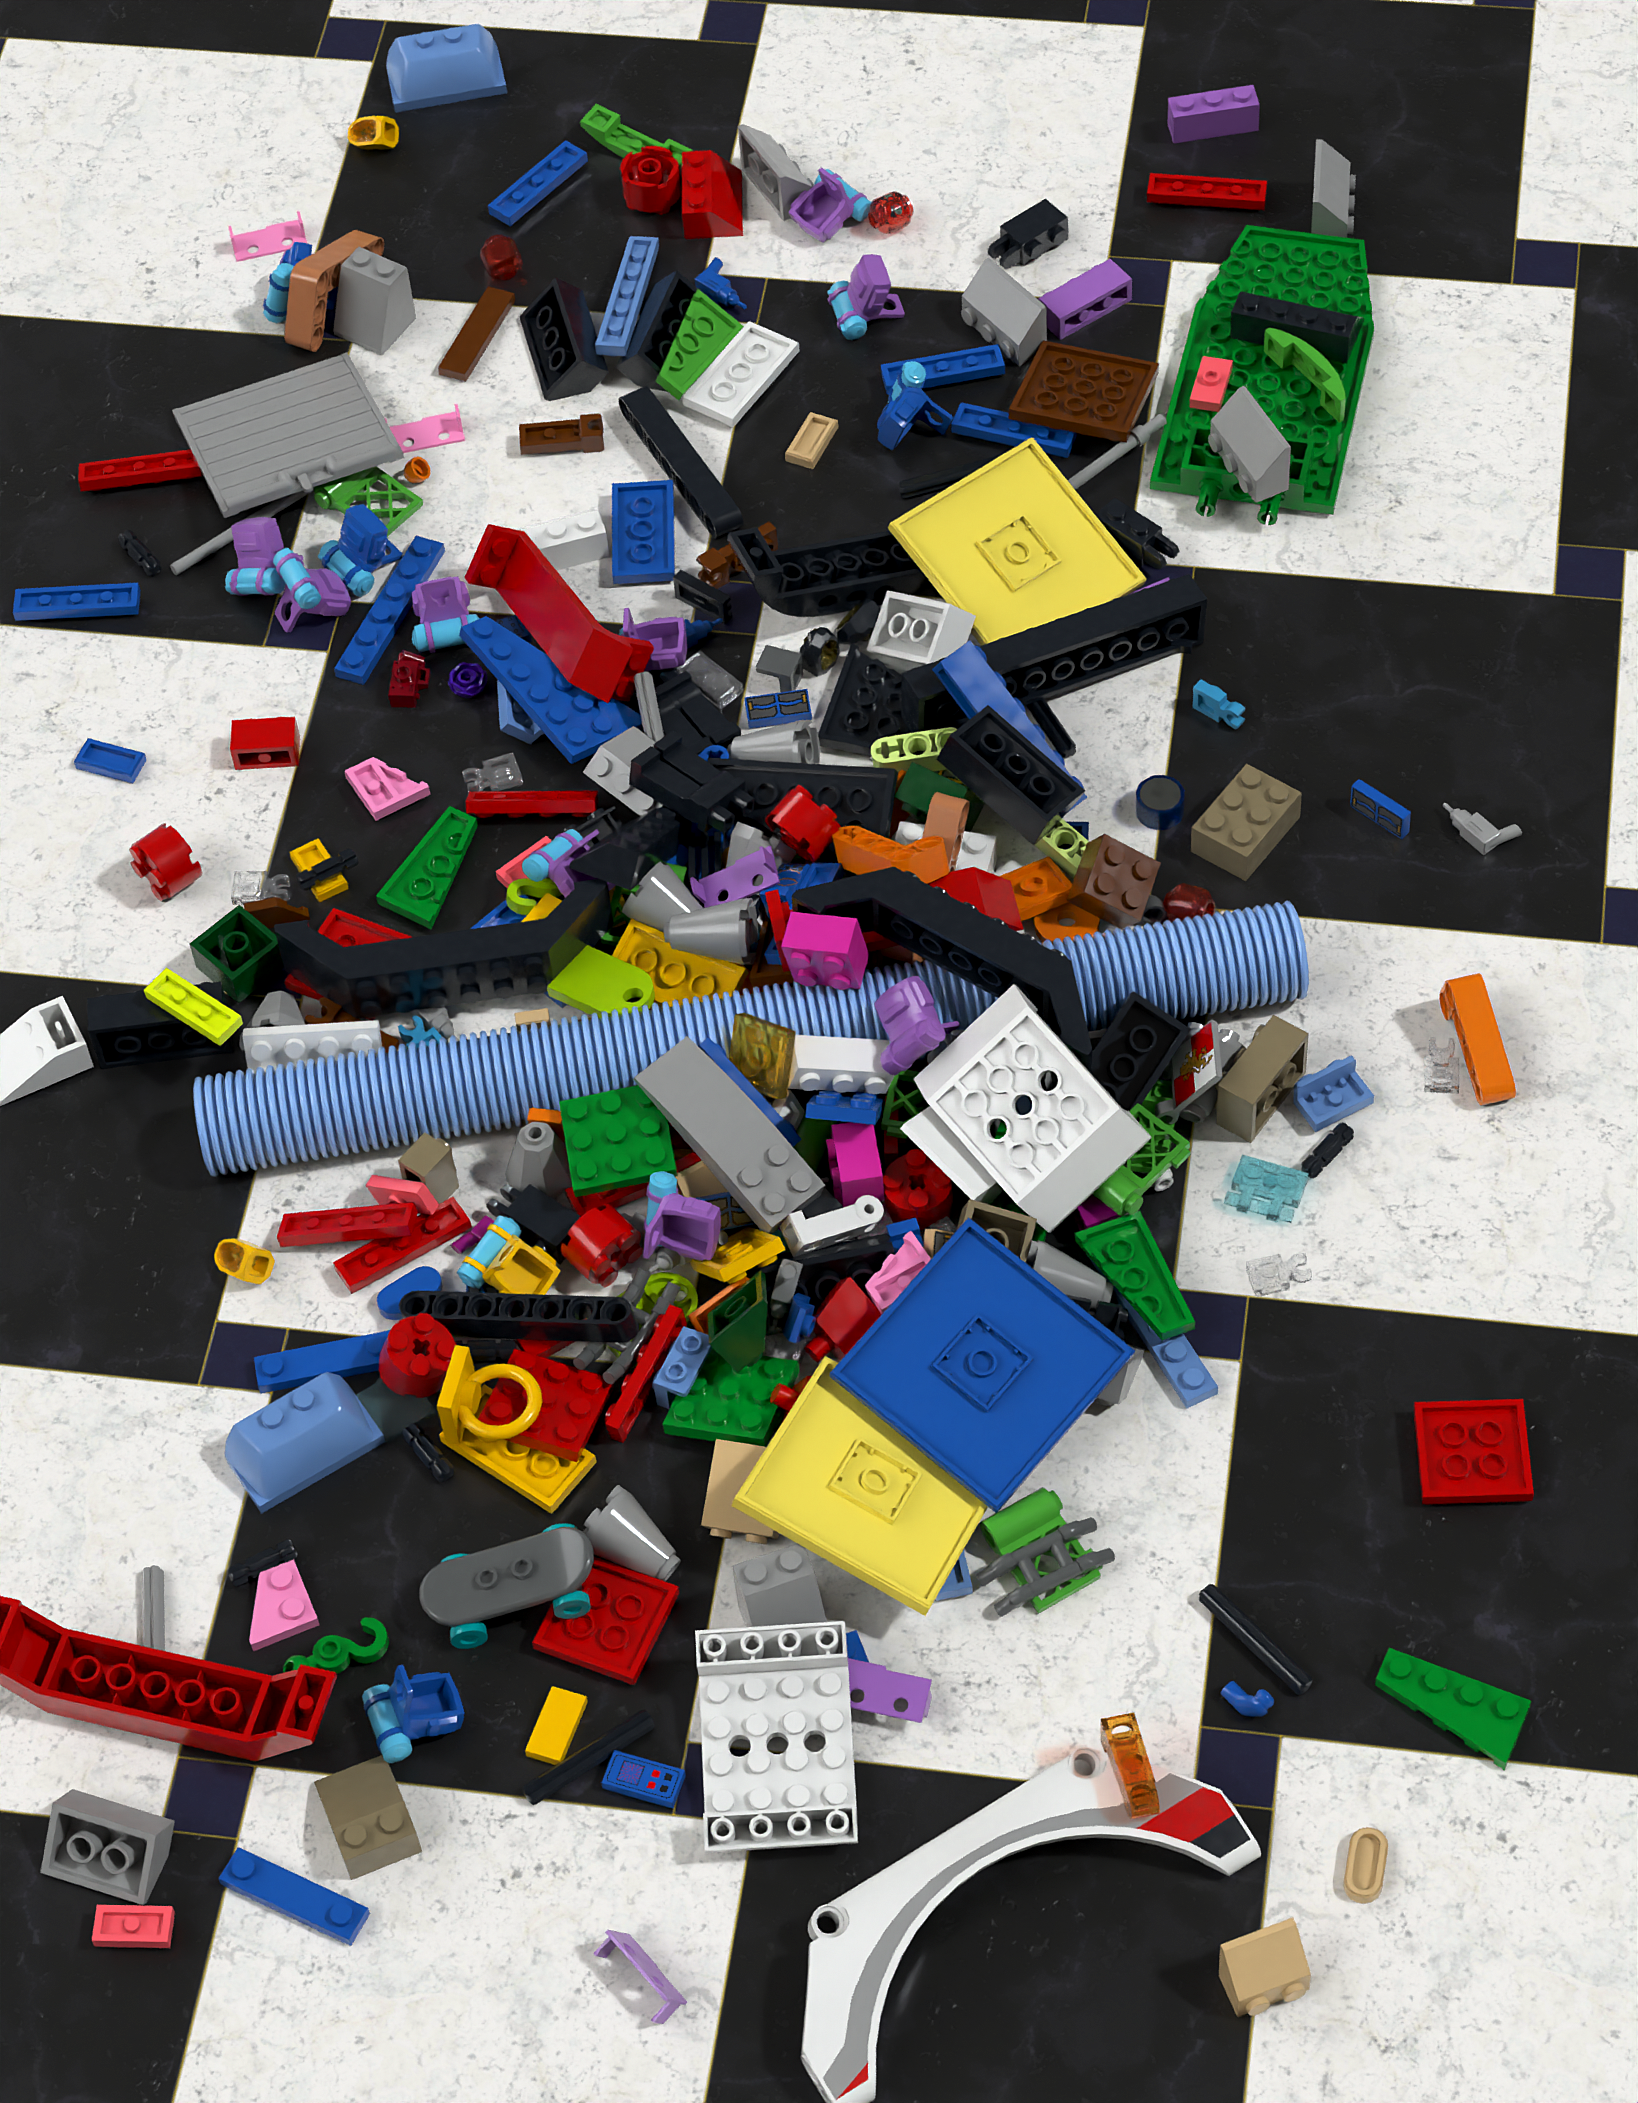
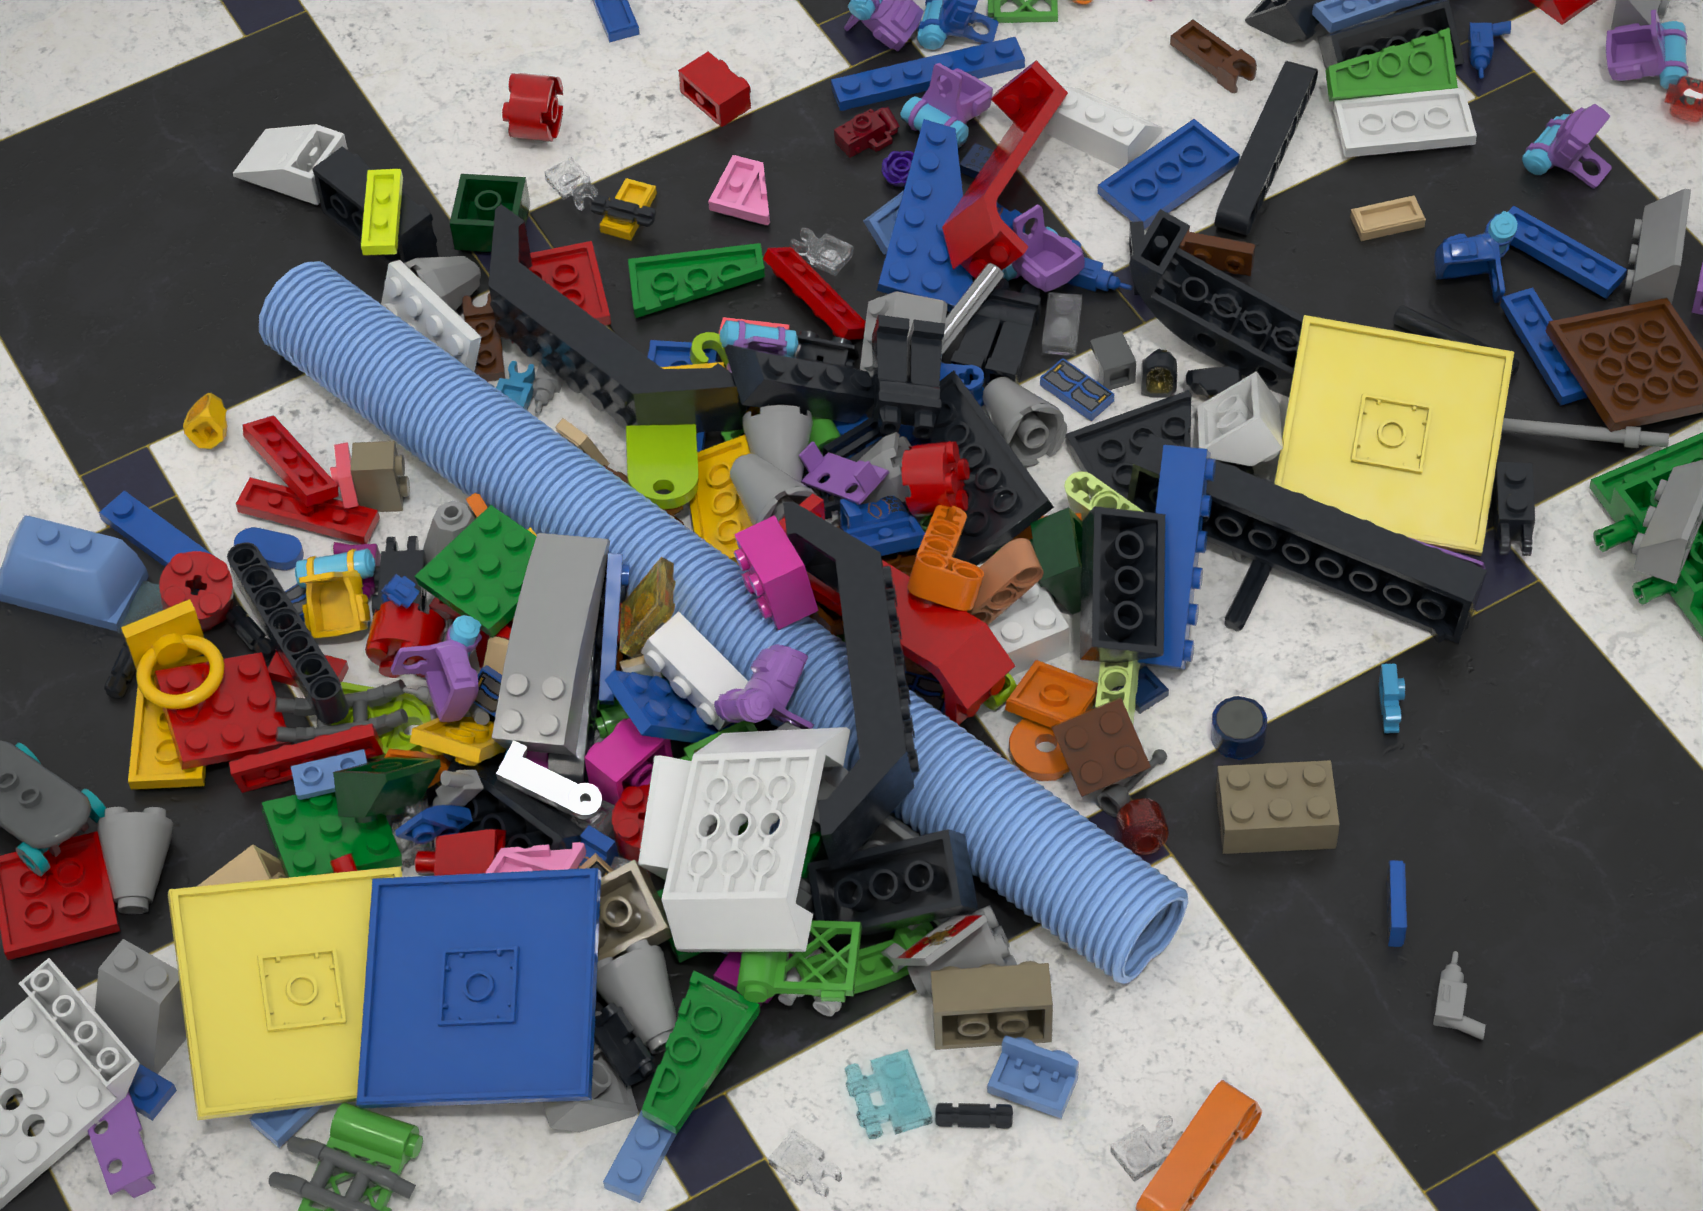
camera: 50 degrees right, 0 degrees up
reddish brown tile [244,897,310,929] -> none
none -> blue bar [380,574,420,609]

